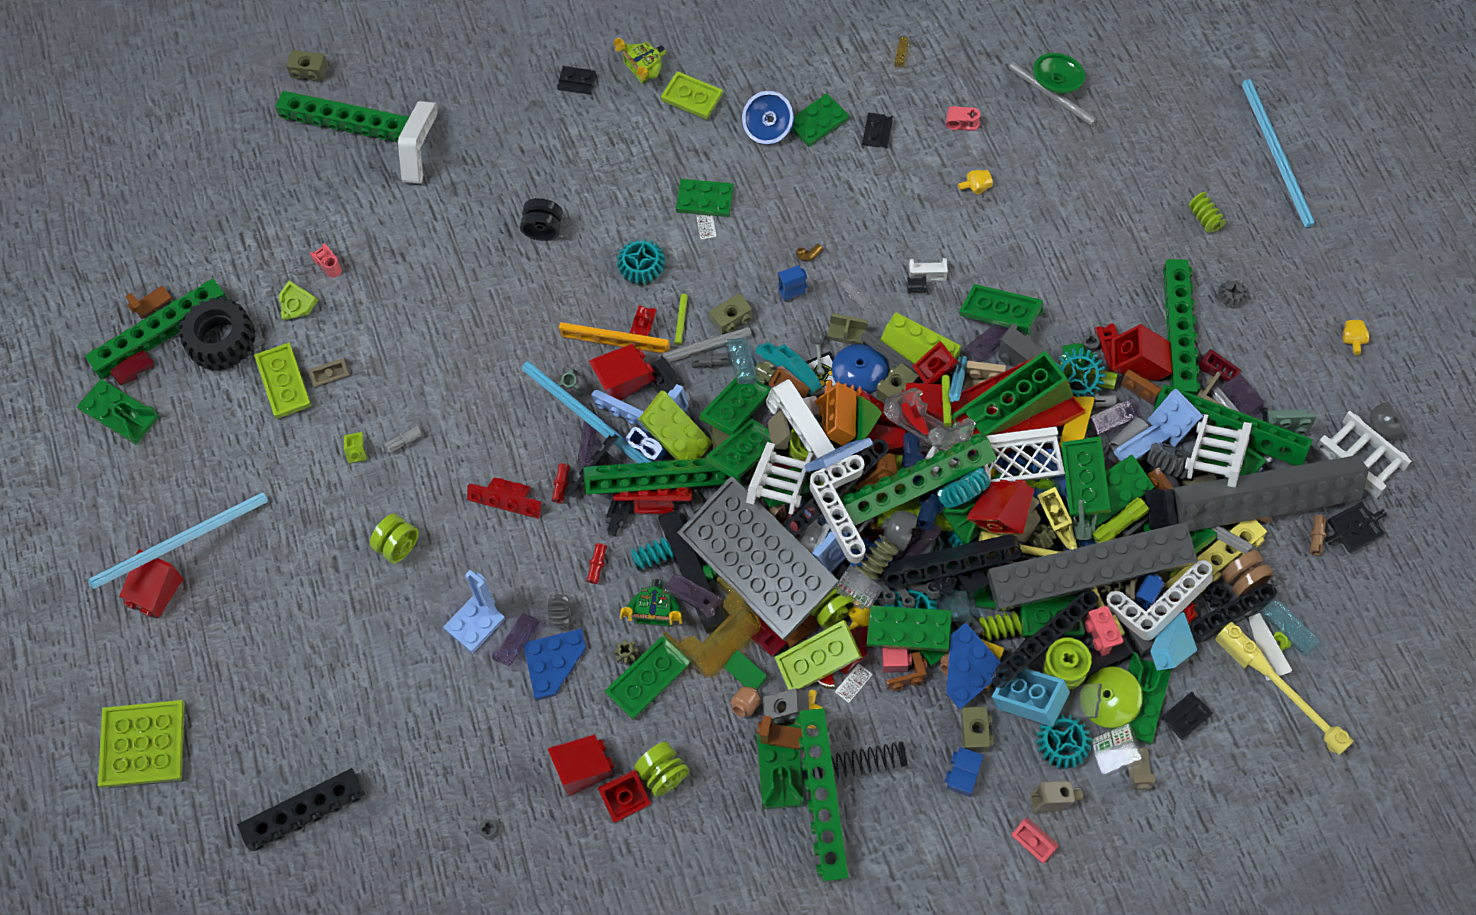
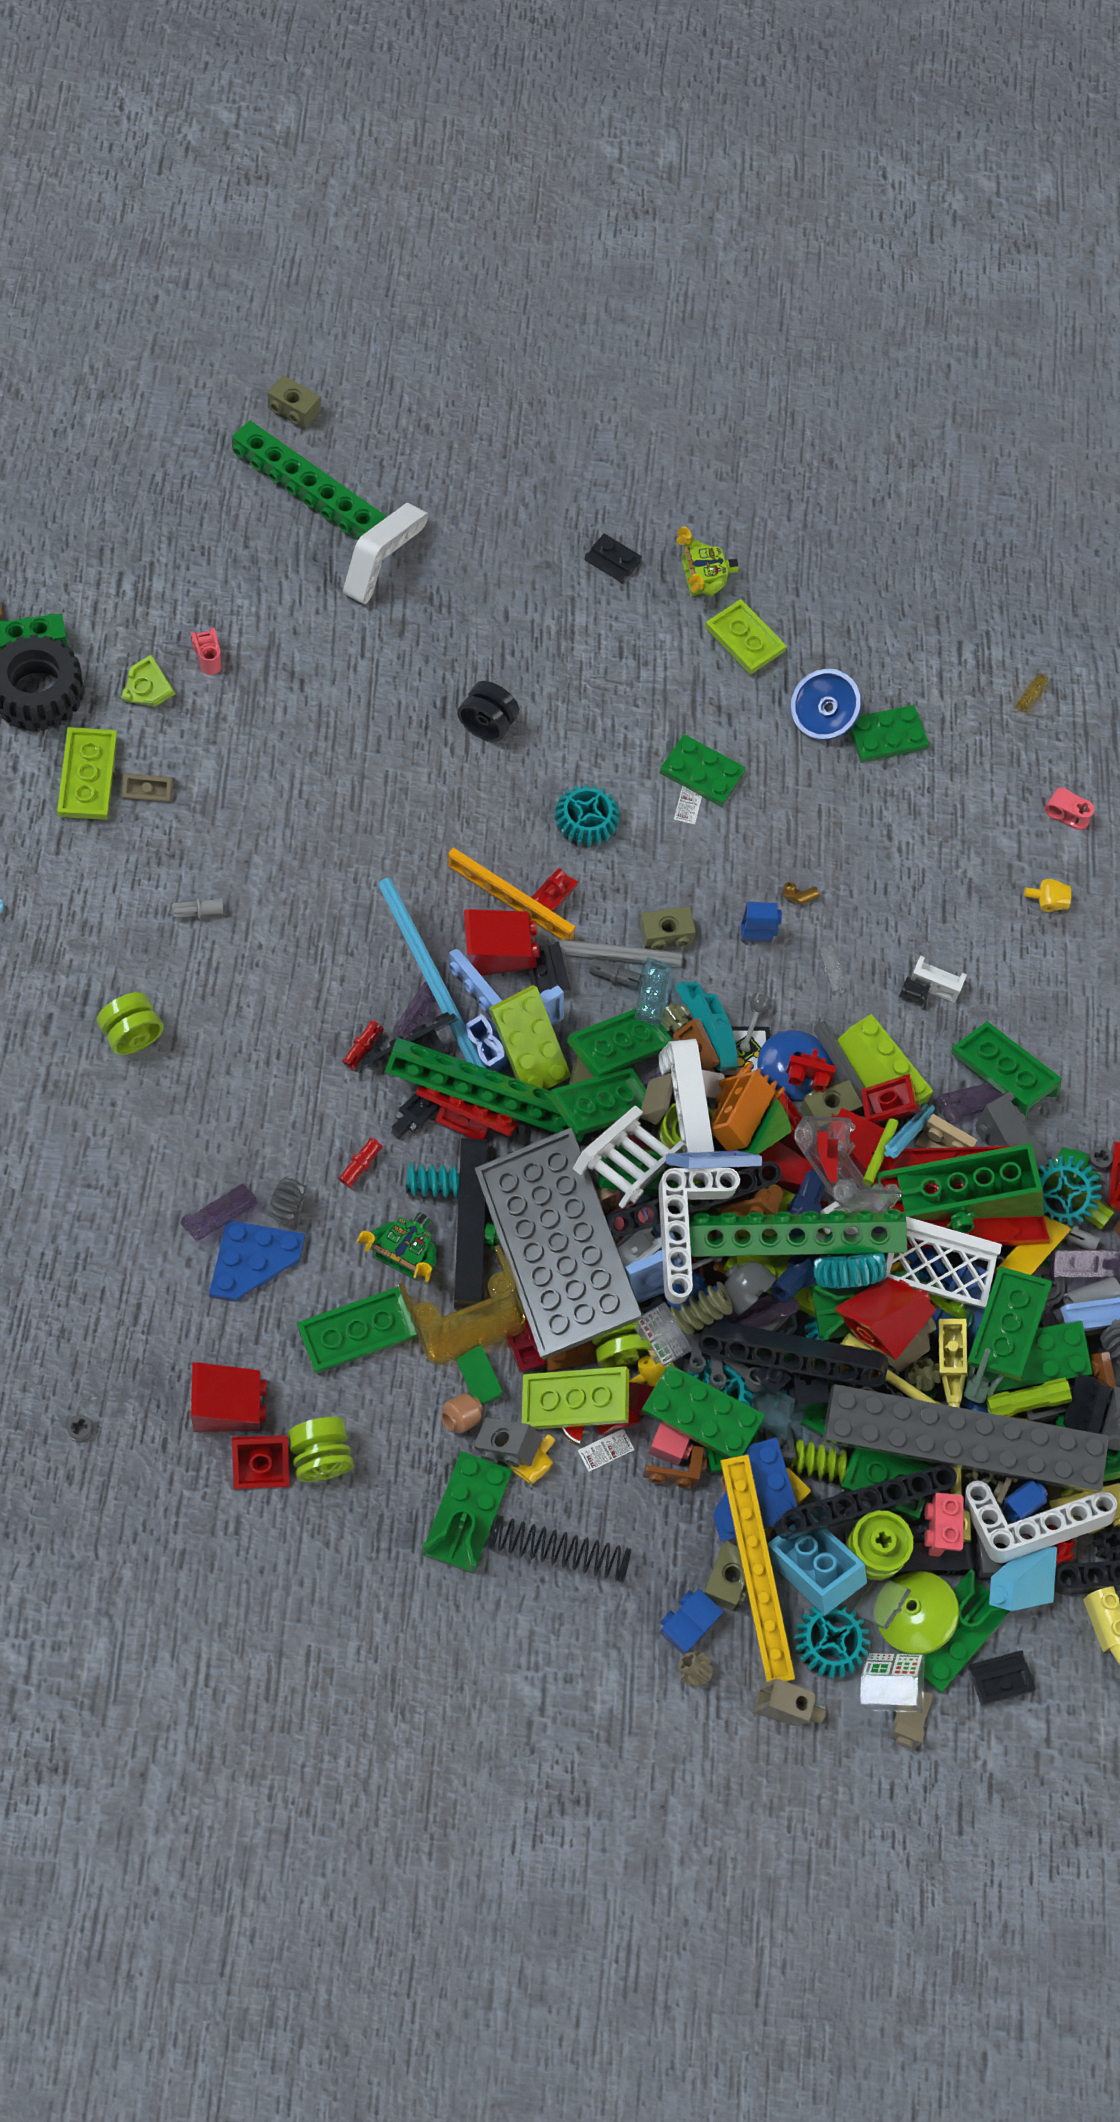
camera: 10 degrees right, 0 degrees up
lime bracket [343,432,367,463] -> none
light blue bracket [443,570,505,654] -> none
red bracket [467,477,541,519] -> none
sand green plant [557,369,582,397] -> none
olive gear [613,639,639,666] -> none
clear purple plate [664,573,722,618] -> none
lime bar [674,294,688,346] -> none
dark orange bracket [756,715,802,750] -> none
green brick [795,708,849,881] -> none
olive panel [827,313,868,345] -> none
black plate [862,112,893,149] -> none
coral slope [1011,817,1059,864] -> none
none -> dark tan gear [678,1650,714,1688]
none -> yellow plate [720,1455,795,1683]
none -> red hips [786,1048,836,1093]
none -> green plate [947,1211,976,1234]

